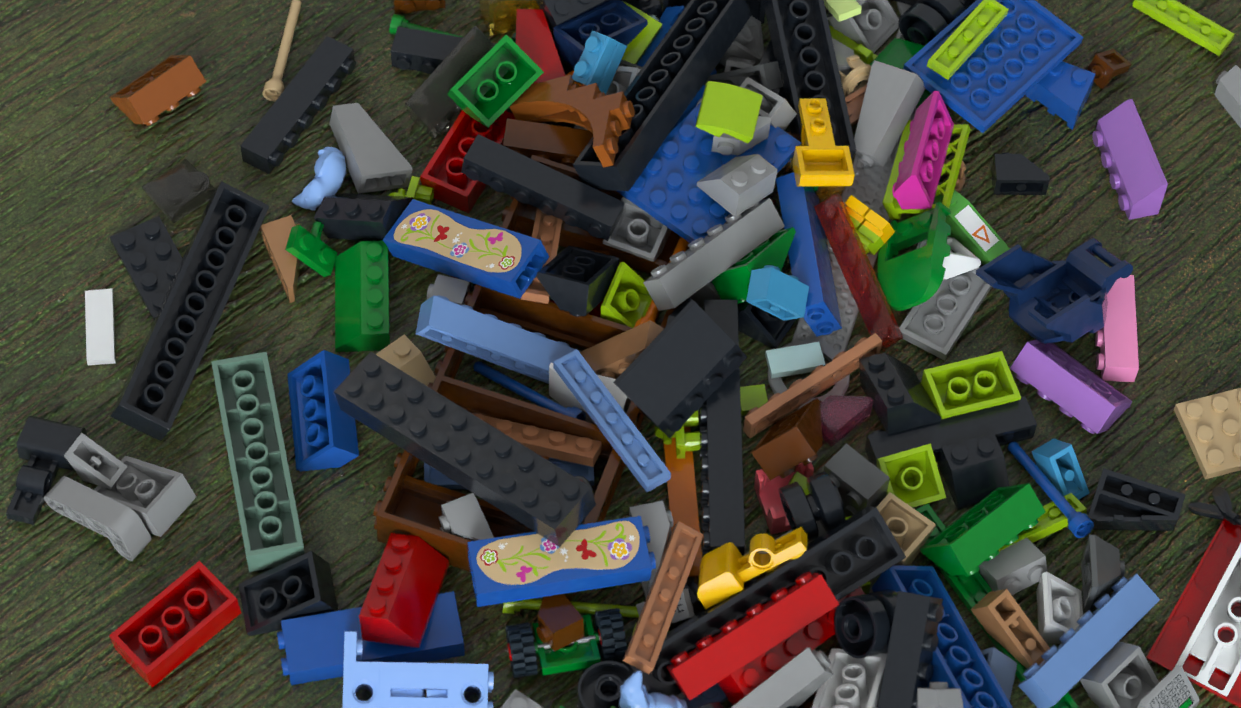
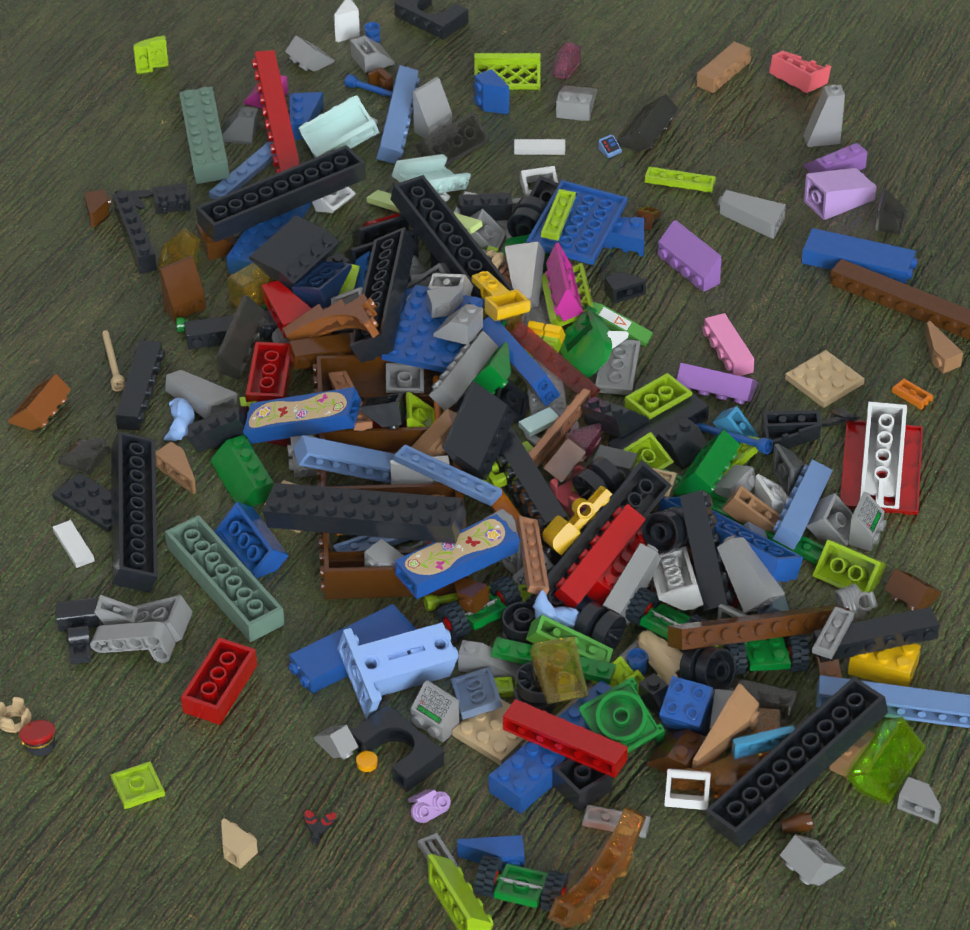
camera: 20 degrees left, 15 degrees down
black slope [238,551,338,636] -> none
green plate [285,221,338,277] -> none
red slope [359,533,449,648] -> none
green slope [447,34,544,128] -> none
black brick [461,134,625,241] -> none
dark azure brick [572,30,627,94] -> none
lime slope [695,81,763,144] -> none
dark azure brick [746,265,809,320] -> none
dark blue piece [976,238,1133,344] -> none

